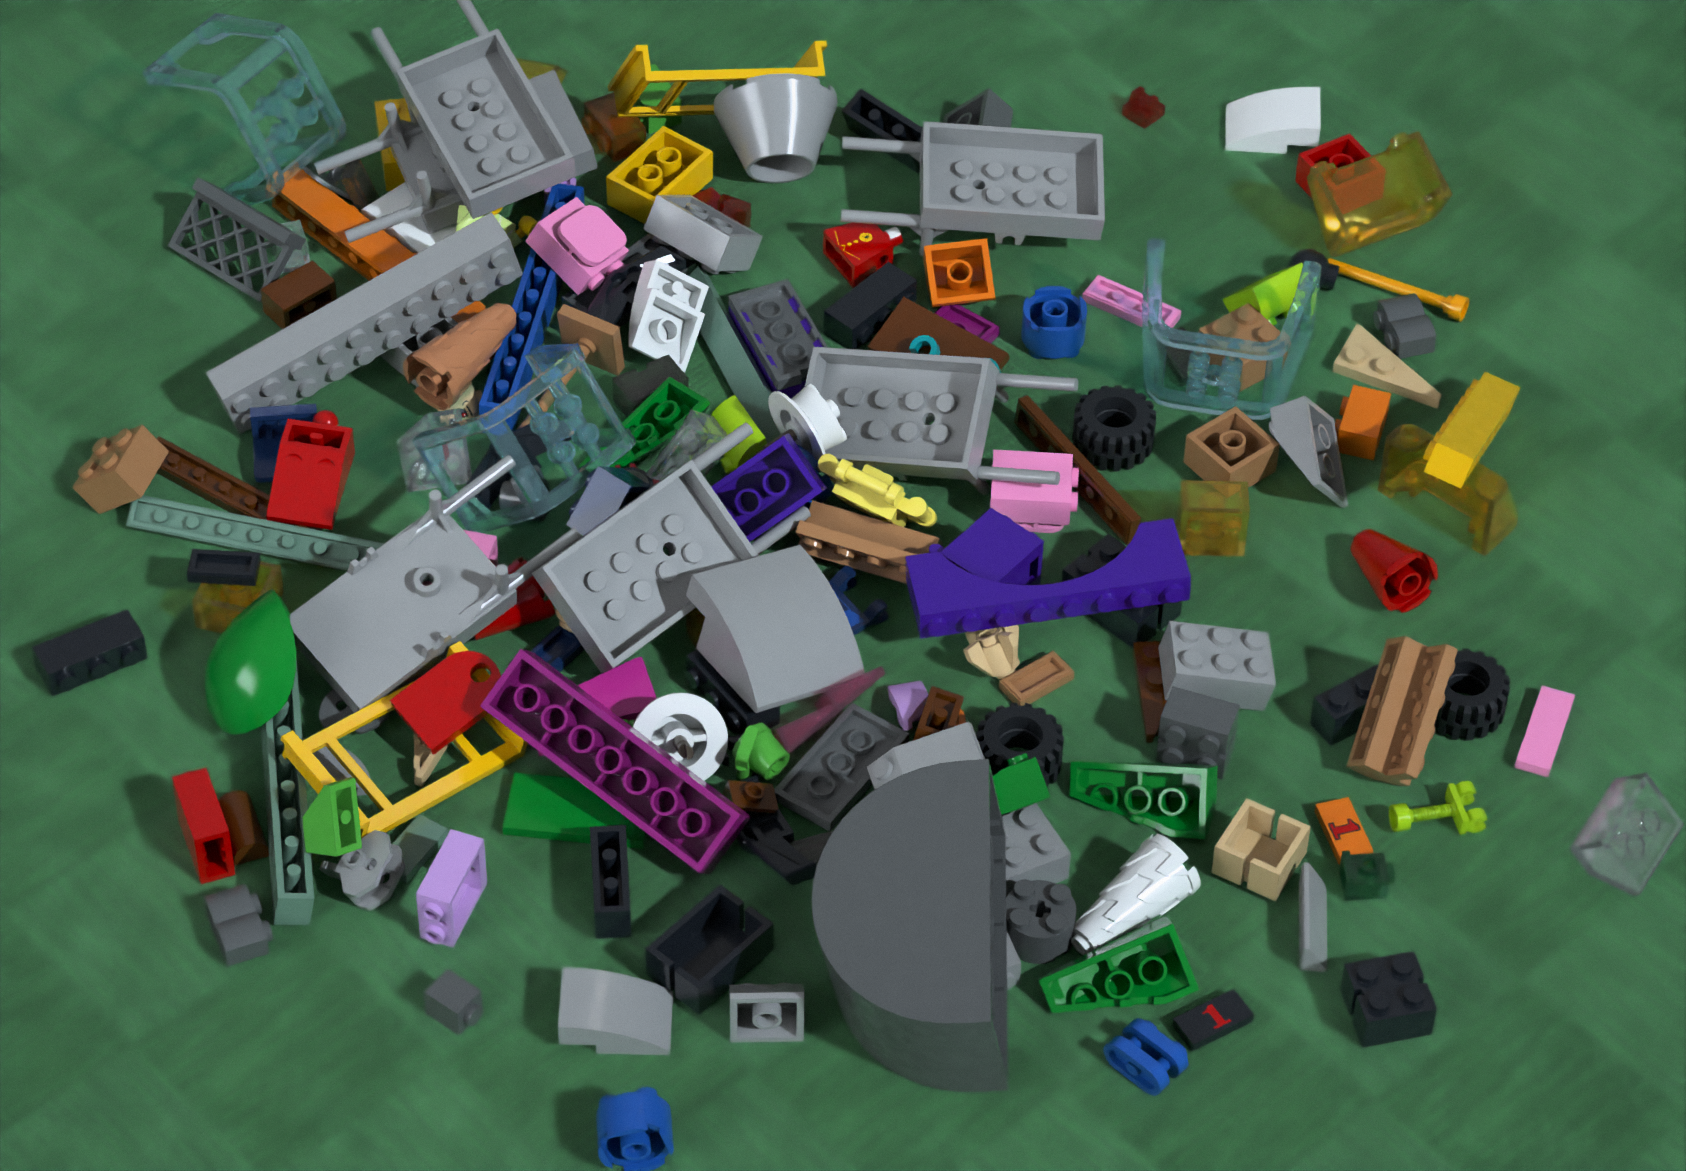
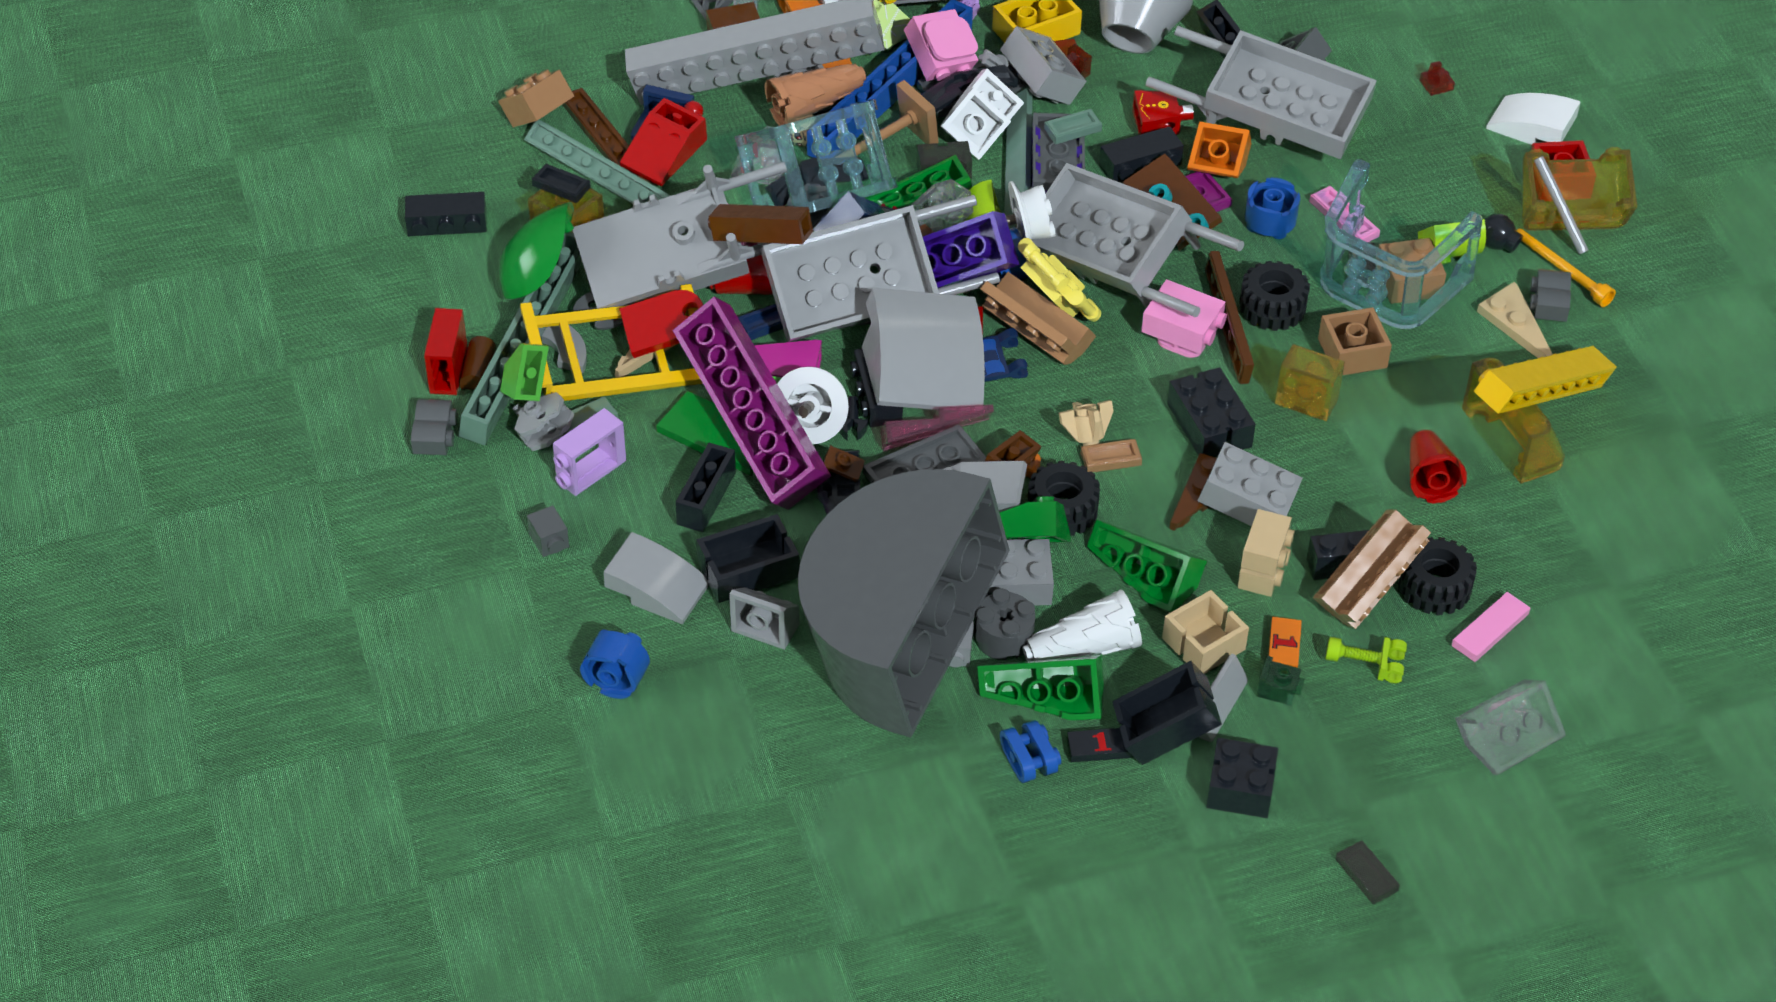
camera: 25 degrees right, 0 degrees up
bright green piece [732,723,790,781] -> none
lavender slope [888,681,929,731] -> none
dark purple arch [905,518,1191,639] -> none
dark purple container [929,508,1044,585] -> none
dark grey piece [1156,686,1240,780] -> none
light grey slope [1269,396,1348,508] -> none
orange brick [1335,385,1391,461] -> none
none -> reddish brown brick [708,204,813,244]
none -> light grey piece [978,50,1008,67]
none -> sand green tile [1044,109,1102,145]
none -> black piece [1112,661,1222,765]
none -> tan piece [1238,509,1295,597]
none -> clear smoke tile [1336,840,1400,905]
none -> light grey bar [1533,156,1589,254]

